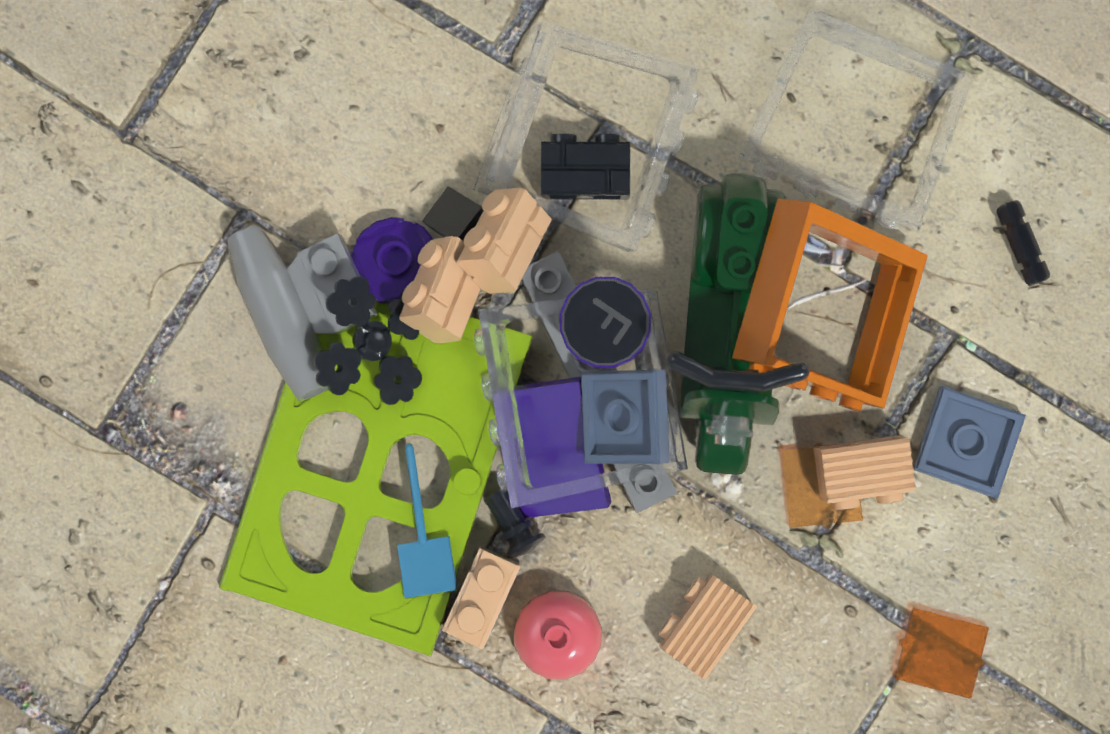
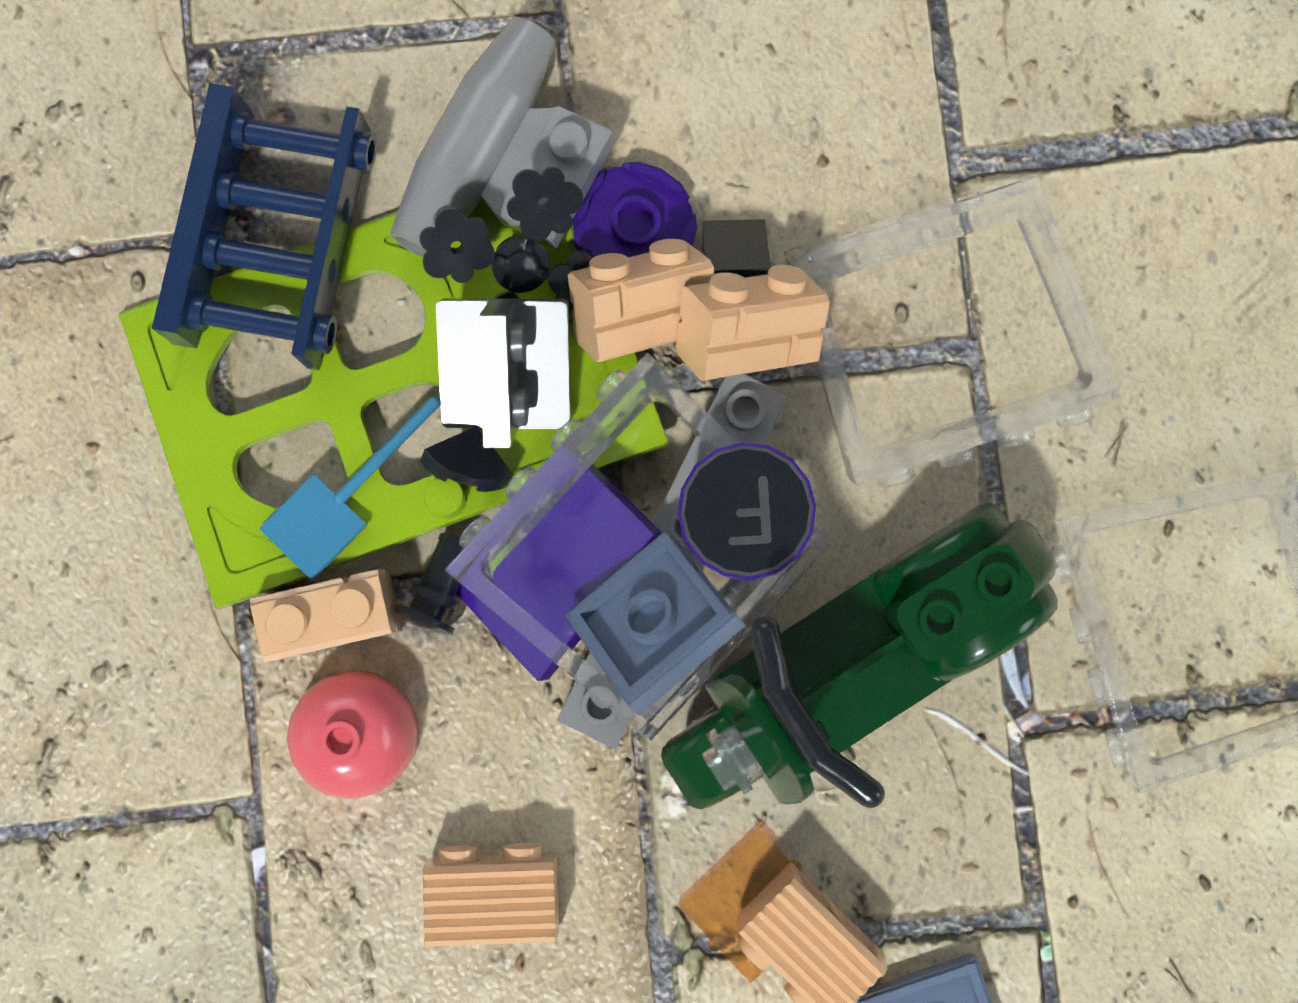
camera: 55 degrees right, 0 degrees up
black brick [541,133,630,200] -> none
orange window [732,198,928,412] -> none
black axle [996,200,1050,286] -> none
none -> dark blue fence [152,83,377,370]
none -> black tile [420,426,514,492]
none -> bracket [436,298,571,448]

